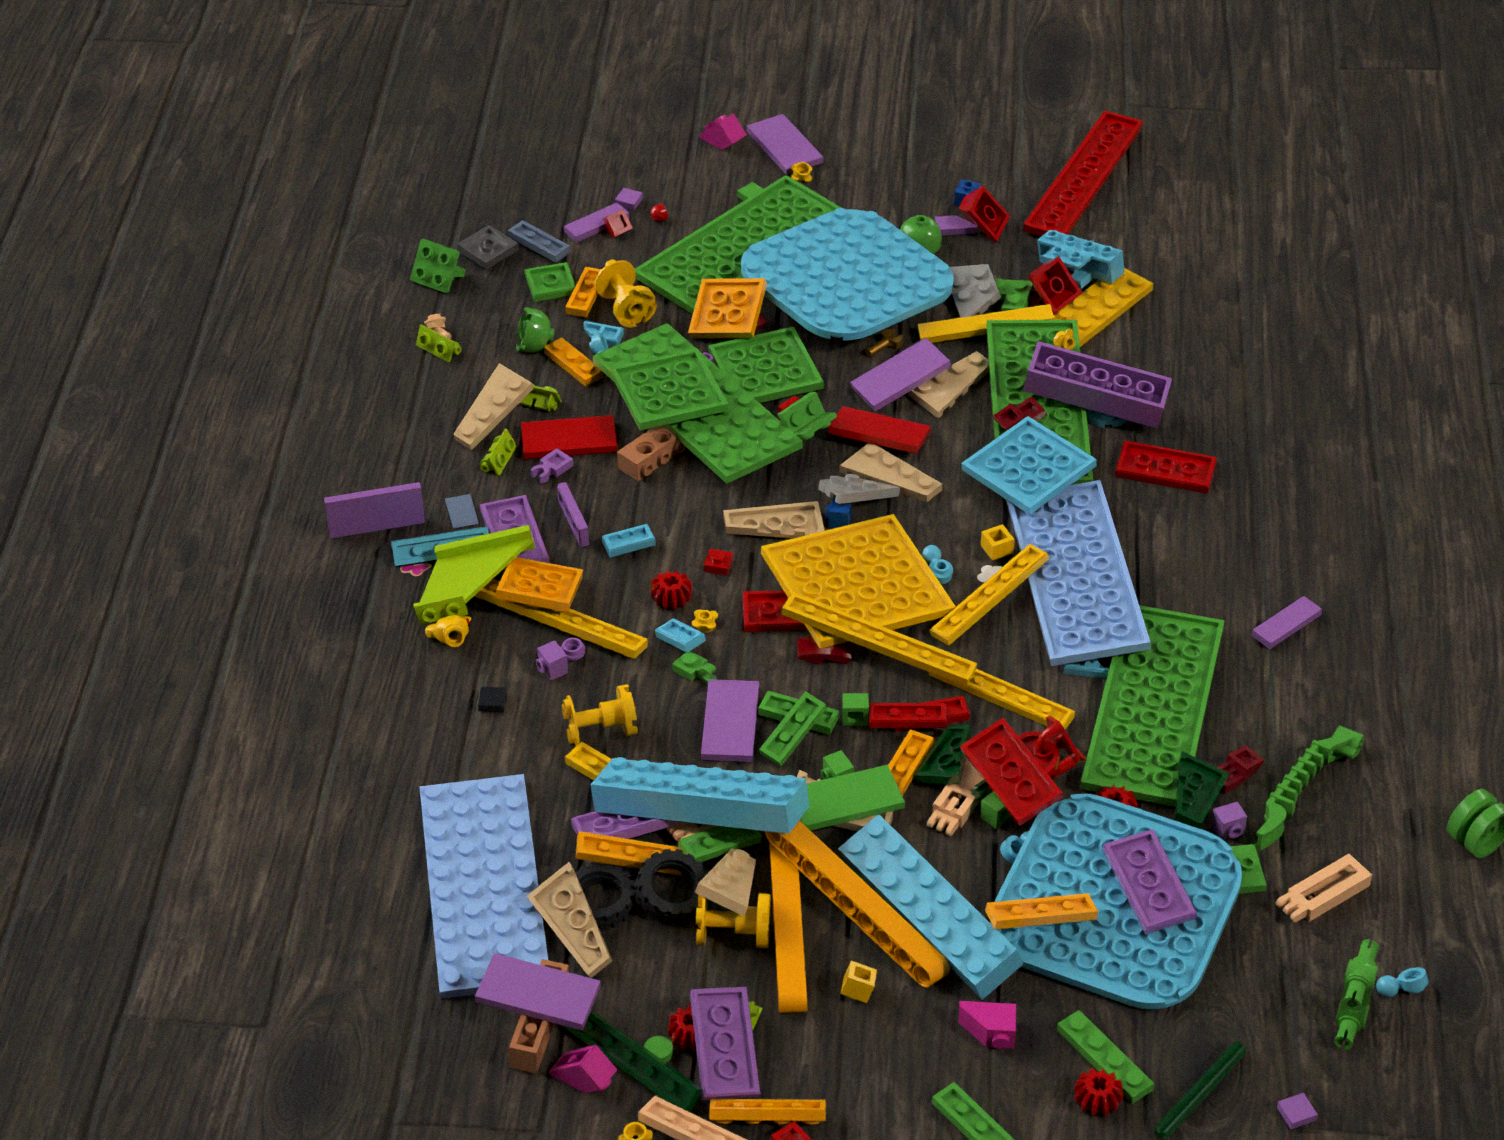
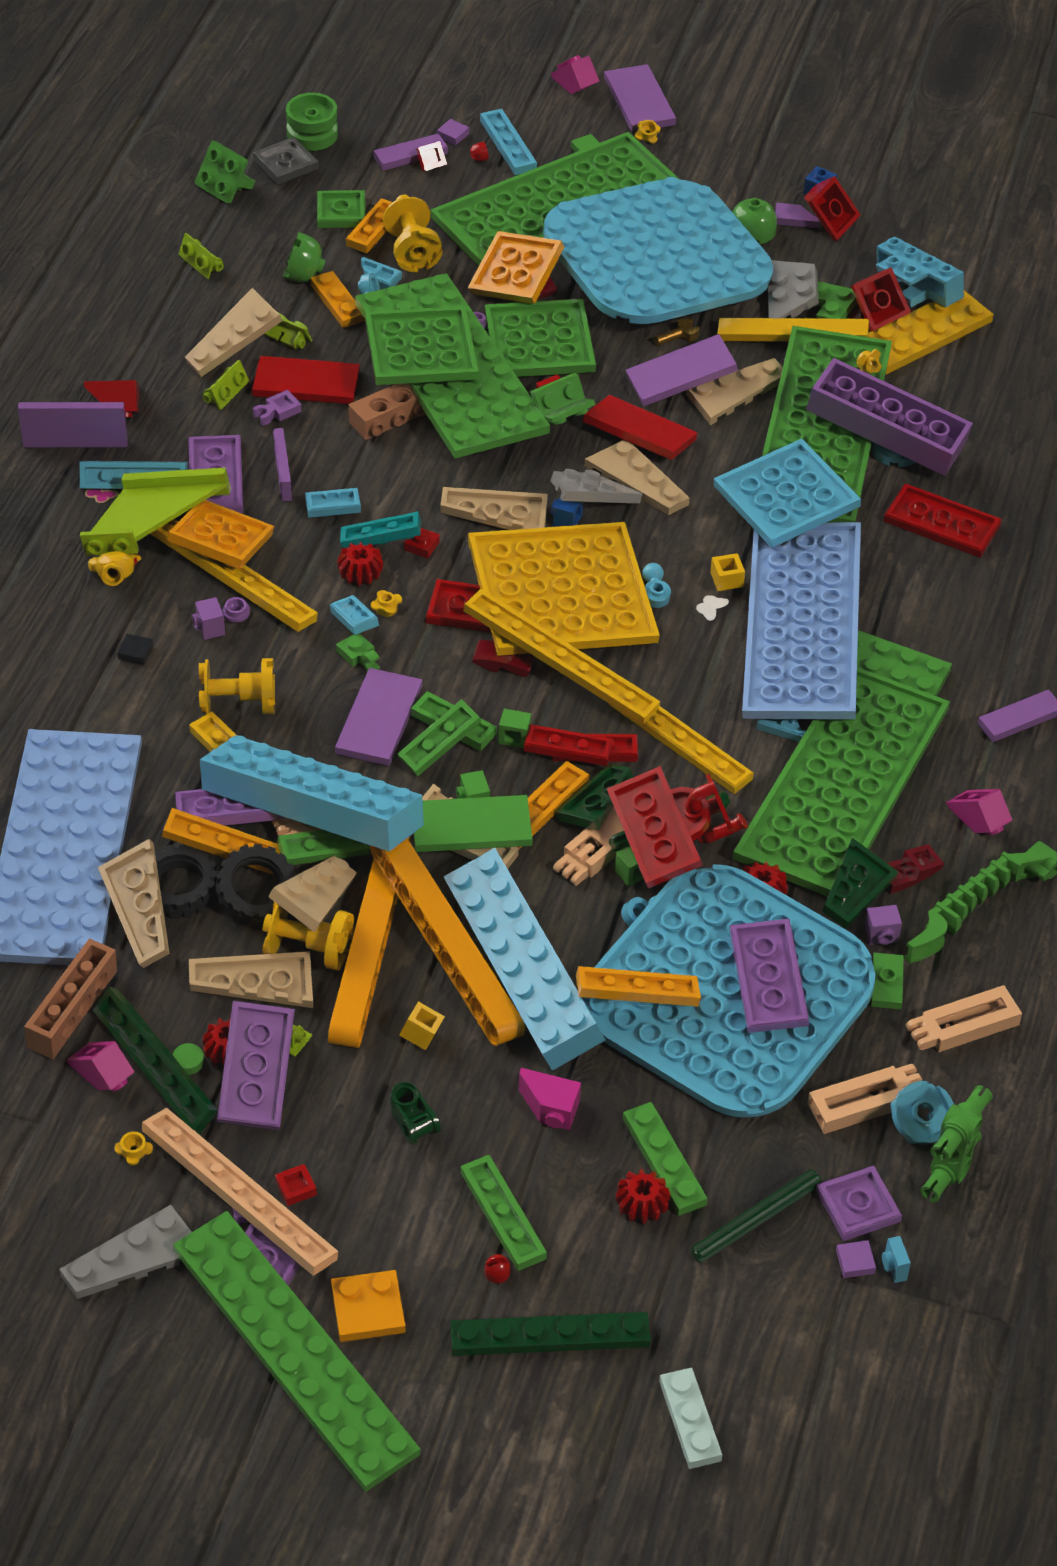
camera: 10 degrees right, 5 degrees up
light nougat plate [424,314,451,339] -> none
sand blue sticker [445,494,479,529] -> none
medium lavender tile [475,953,601,1030] -> none
sand blue plate [508,220,570,263] -> none
light orange plate [709,1099,826,1124] -> none
yellow tile [930,544,1049,646] -> none
dark red slope [993,396,1046,431] -> none
red plate [1023,110,1143,236] -> none
medium azure plate [1376,967,1429,998] -> none
none -> red slope [84,380,139,418]
none -> tan wing [189,951,313,1008]
none -> bright green wheel [286,93,338,151]
none -> teal plate [340,512,421,548]
none -> dark green piece [391,1082,441,1145]
none -> medium azure plate [480,109,537,175]
none -> light nougat hinge [808,1064,922,1134]
none -> medium lavender tile [816,1166,902,1241]
none -> bright green plate [857,630,952,696]
none -> medium azure plate [882,1236,911,1283]
none -> medium azure plate [890,1081,953,1145]
none -> dark pink slope [946,789,1012,836]

